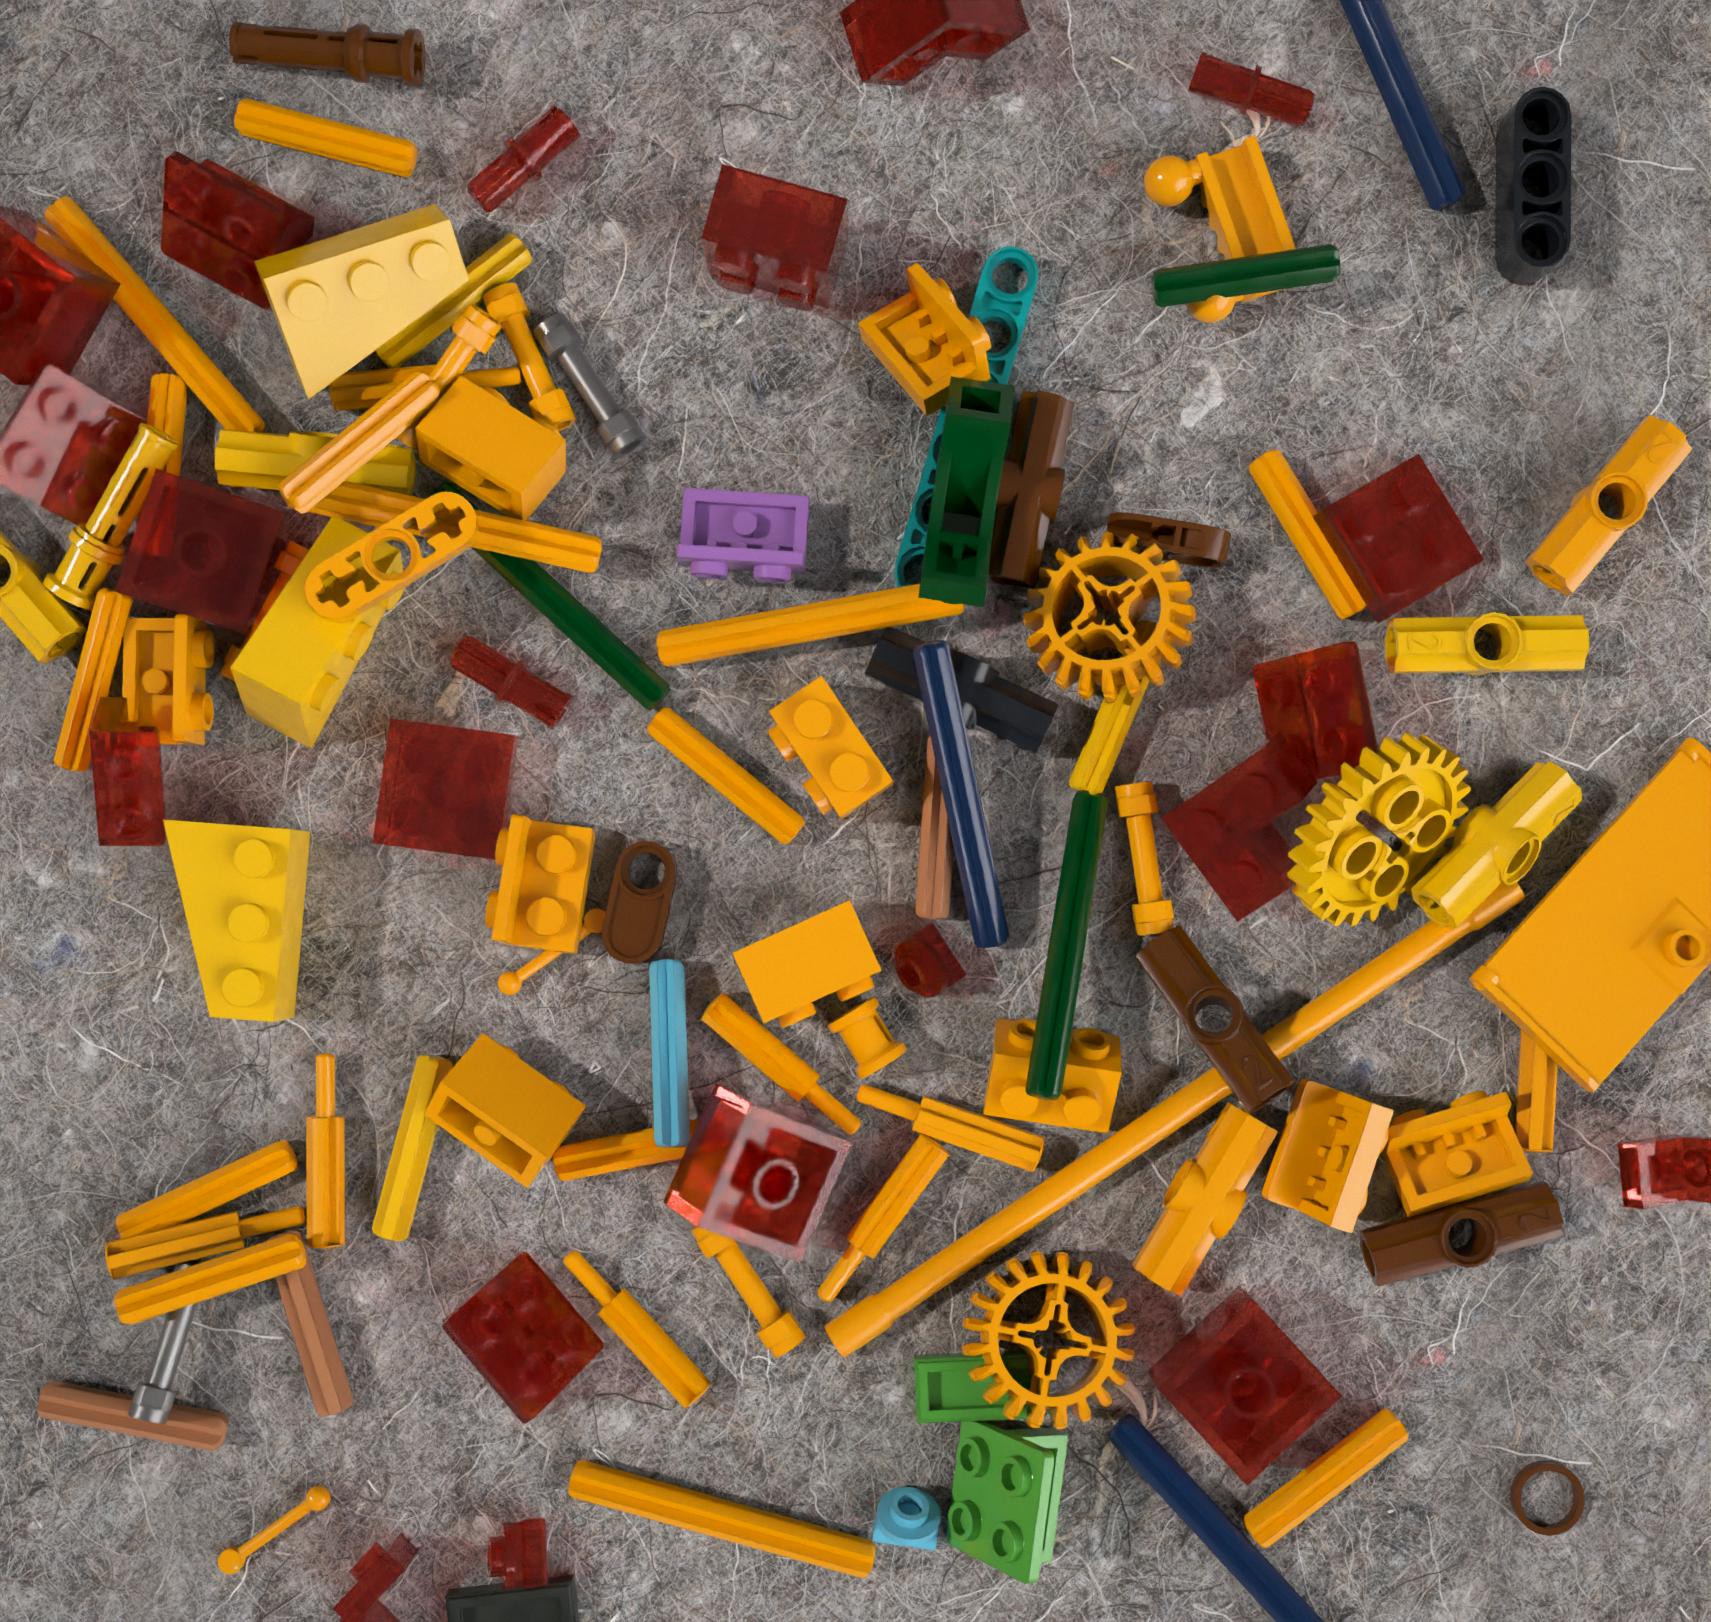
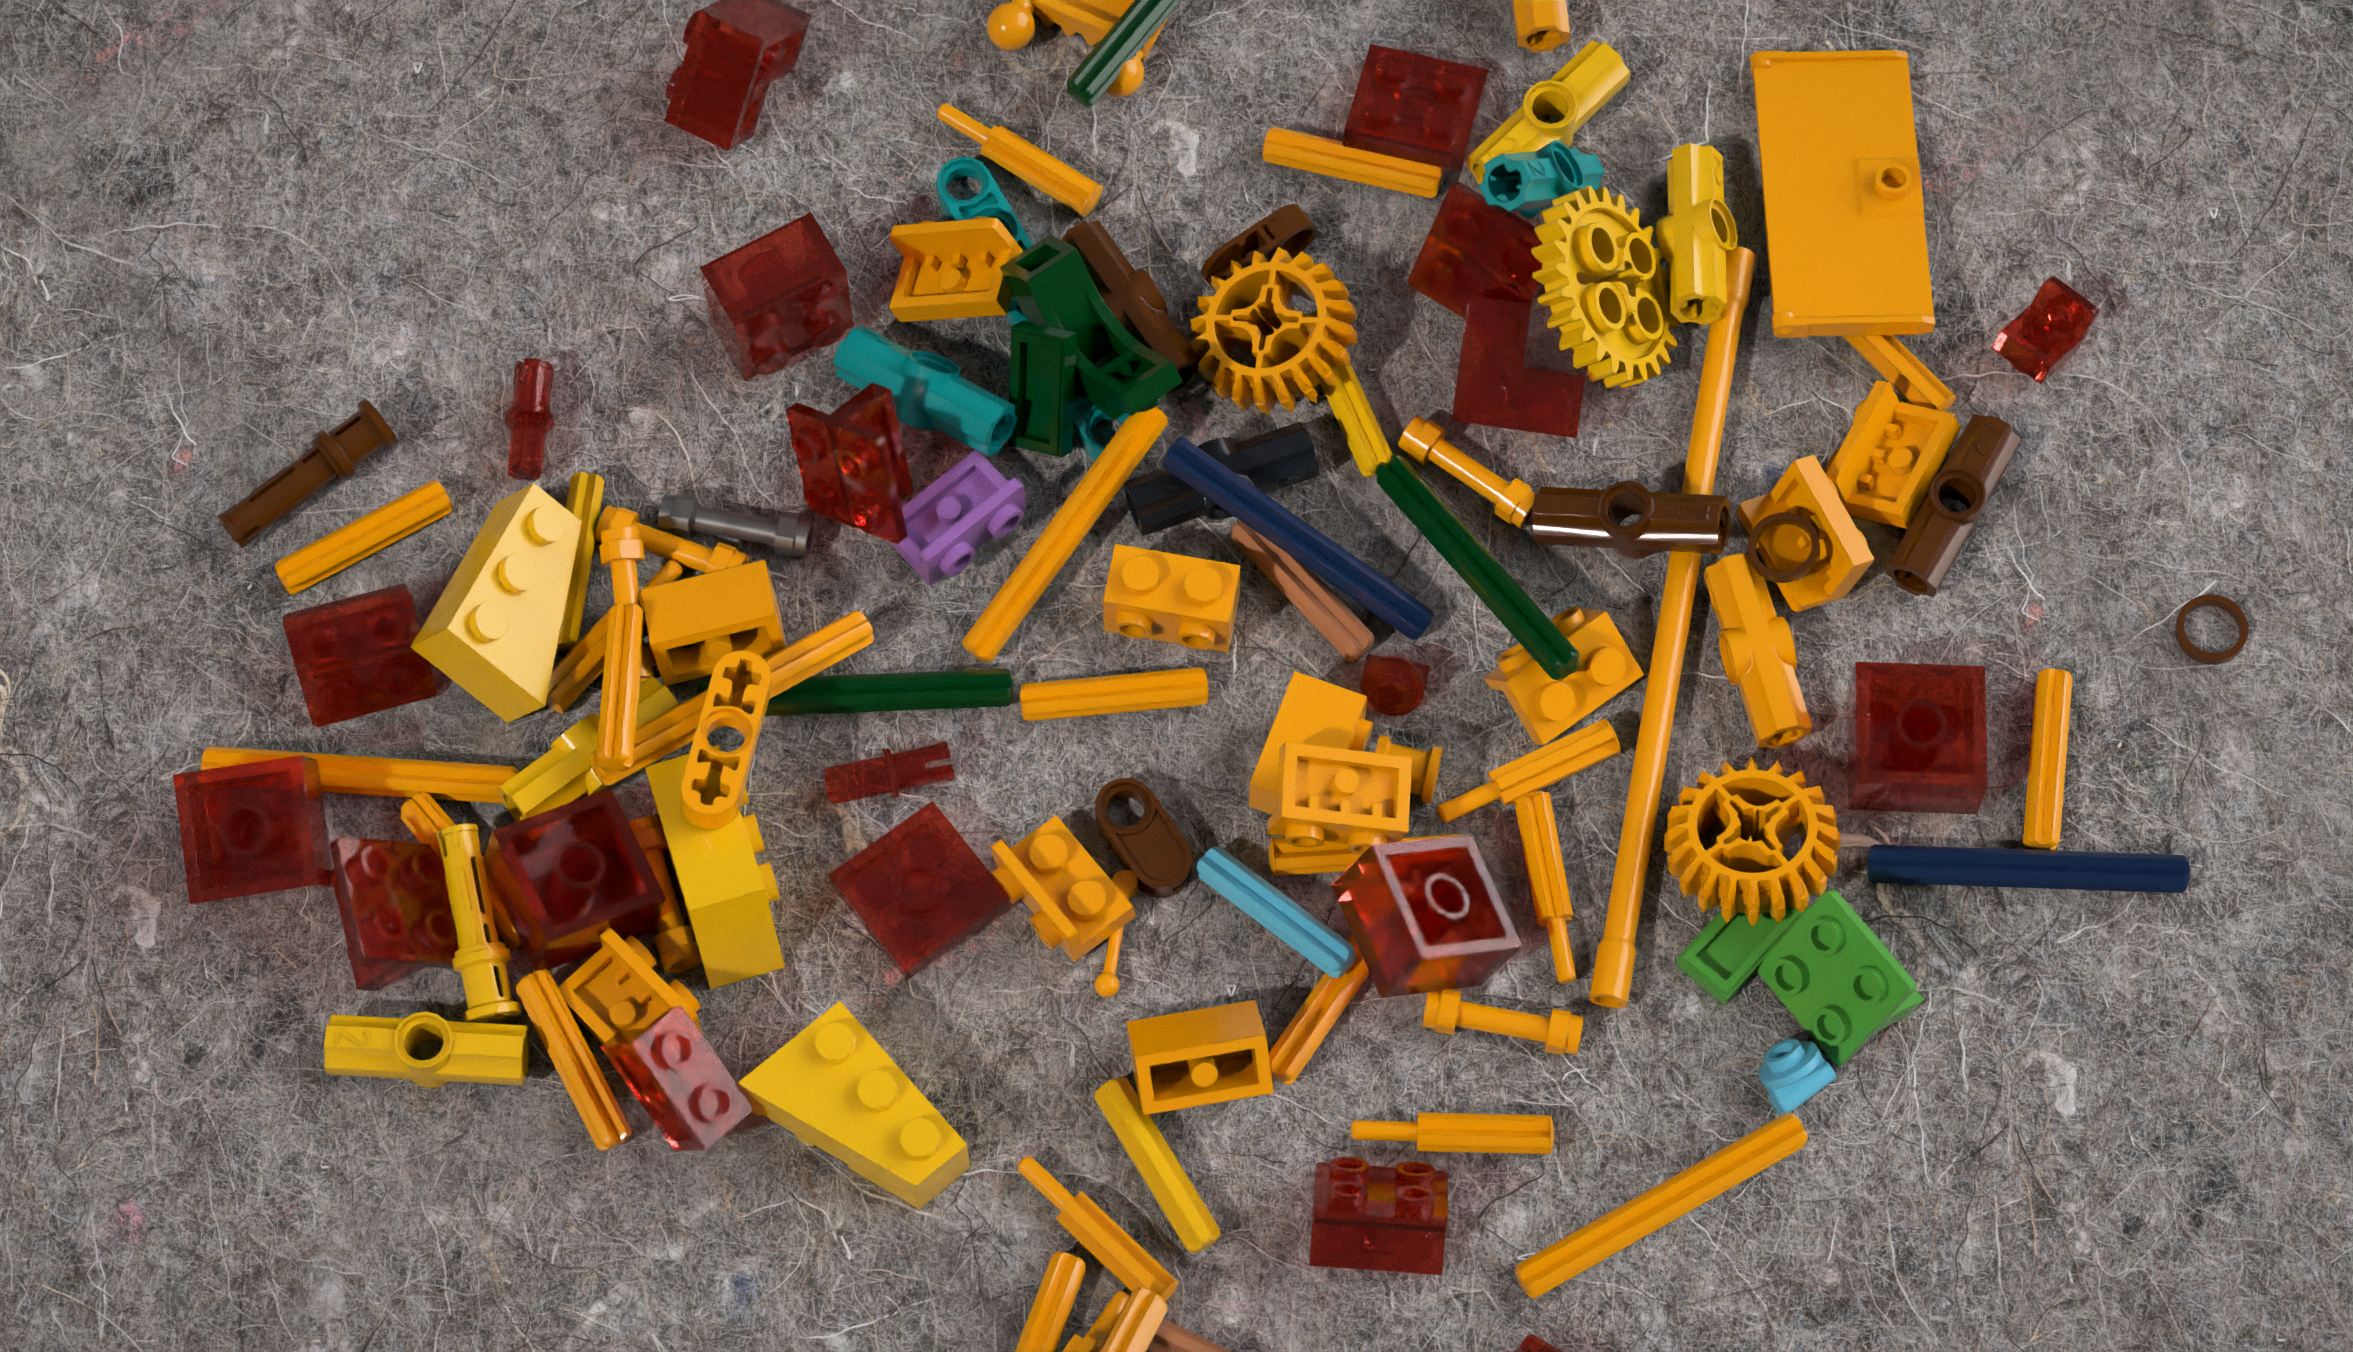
camera: 50 degrees left, 20 degrees down
none -> clear red bracket [786,382,914,544]
none -> teal piece [833,326,1018,456]
none -> light orange axle [937,103,1103,217]
none -> dark green tile [1008,321,1077,458]
none -> light orange bracket [1267,742,1412,855]
none -> teal piece [1479,140,1605,219]
none -> reddish brown piece [1747,512,1820,583]

